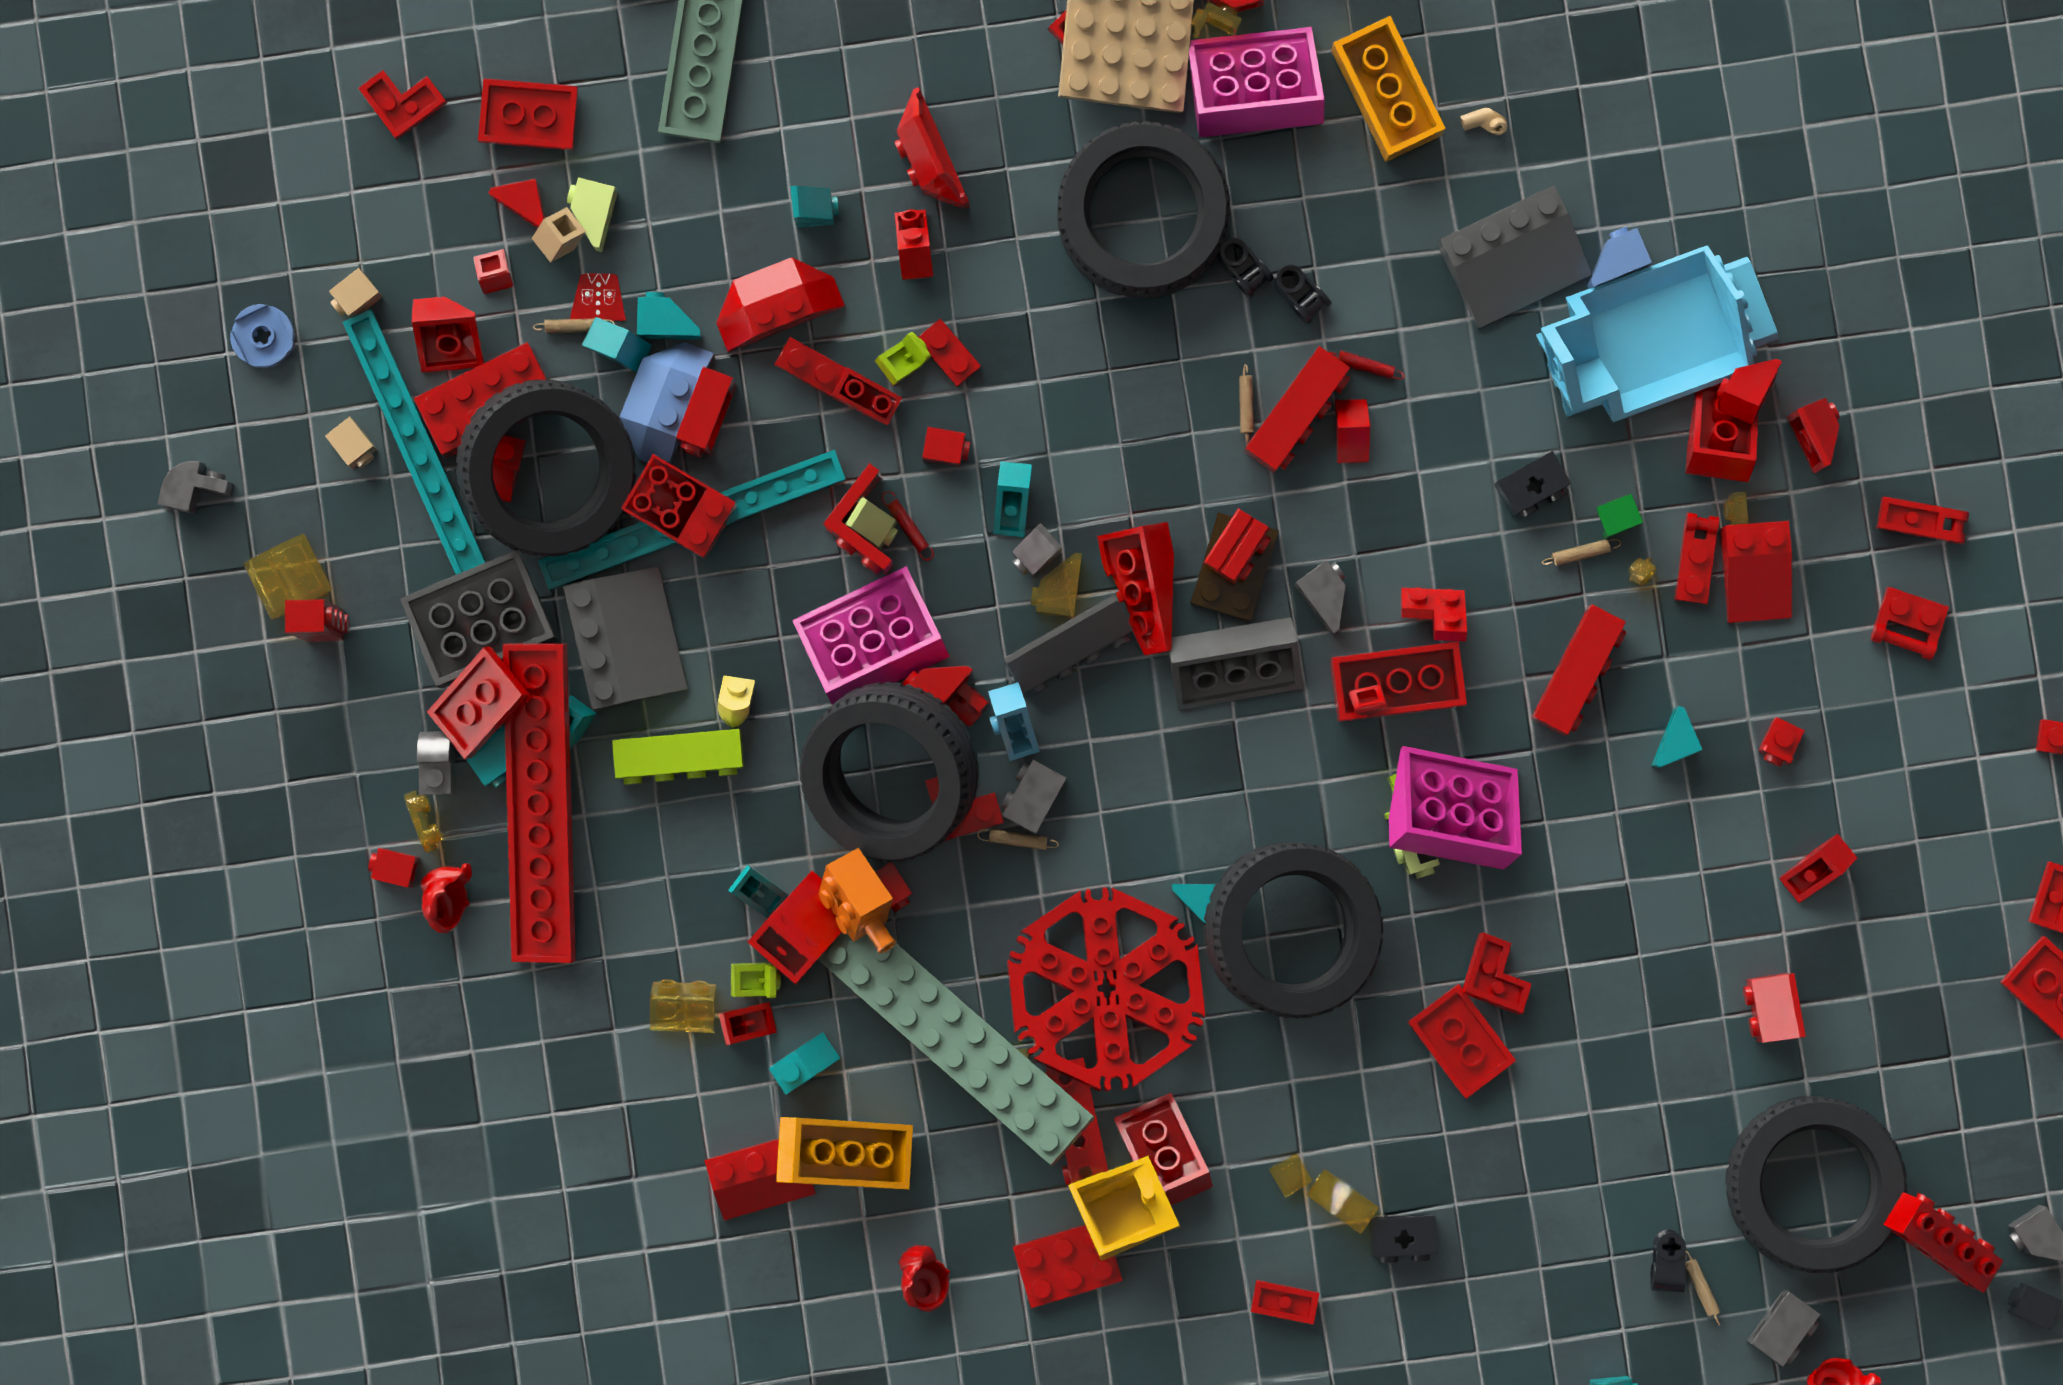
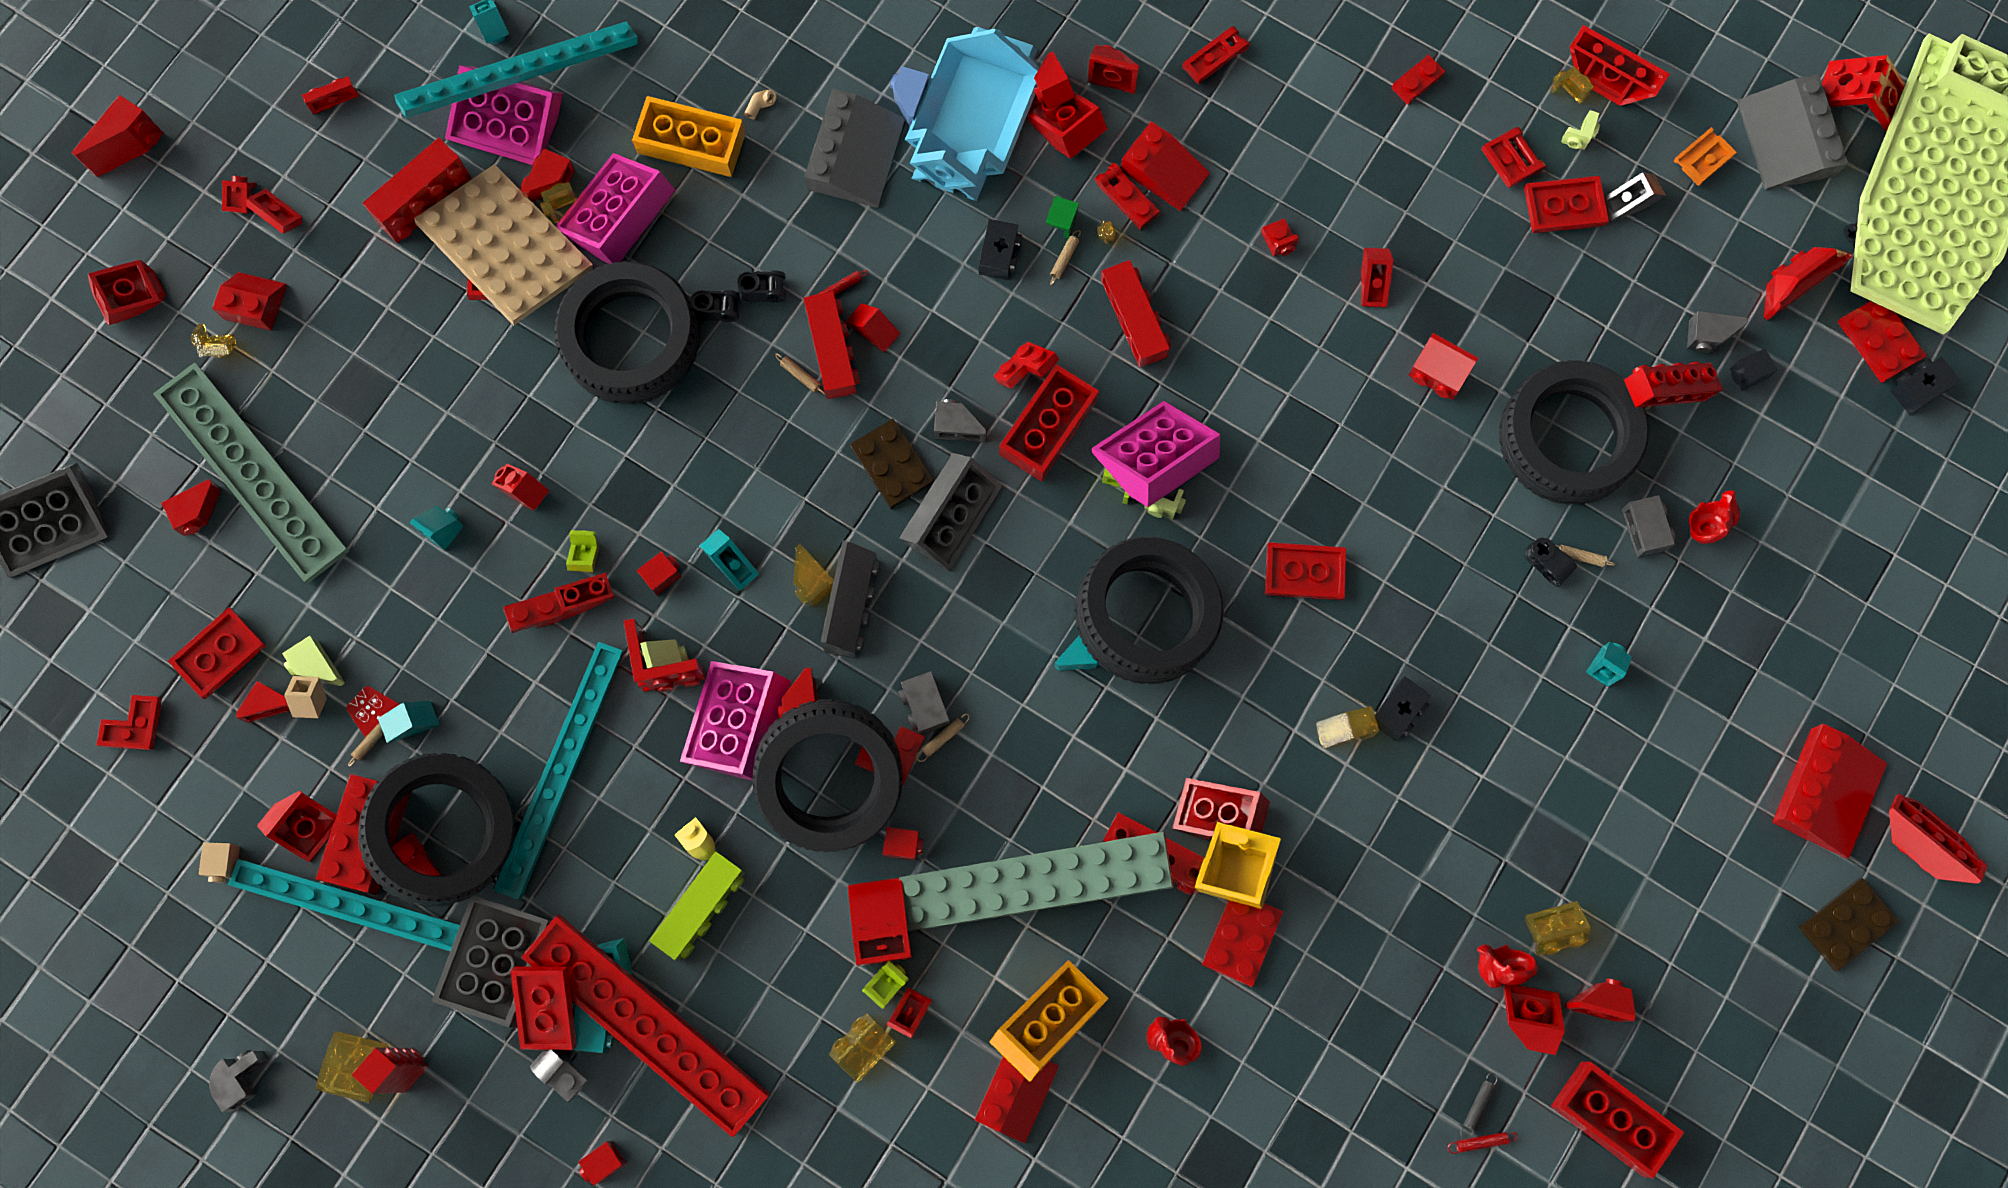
camera: 50 degrees left, 10 degrees down
medium blue plate [230,304,295,368] -> none
tan brick [325,416,378,469] -> none
clear yellow plate [404,790,442,853] -> none
red hair [421,863,472,934] -> none
red slope [473,249,513,294] -> none
dark grey slope [563,567,688,712] -> none
medium blue wedge [620,342,714,464] -> none
red slope [621,454,737,559] -> none
teal slope [637,292,703,340] -> none
red window [676,366,737,458] -> none
red wedge [716,257,845,353] -> none
teal slope [728,865,789,919] -> none
teal slope [768,1032,841,1094] -> none
orange brick [819,848,896,954] -> none
red piece [882,491,934,561] -> none
red wedge [894,87,970,209] -> none
red plate [918,318,981,388] -> none
red bracket [948,682,991,727] -> none
medium azure brick [988,682,1040,761] -> none
red plate [1007,887,1205,1092] -> none
flat silver slope [1012,523,1062,578] -> none
red wedge [1097,522,1174,656] -> none
red brick [1203,508,1272,584] -> none
red plate [1250,1280,1320,1325] -> none
clear yellow plate [1269,1153,1312,1197] -> none
red slope [1349,685,1387,716] -> none
red plate [1461,932,1531,1015] -> none
teal slope [1651,706,1702,768] -> none
clear yellow plate [1724,492,1748,525] -> none
red plate [1870,587,1949,661] -> none

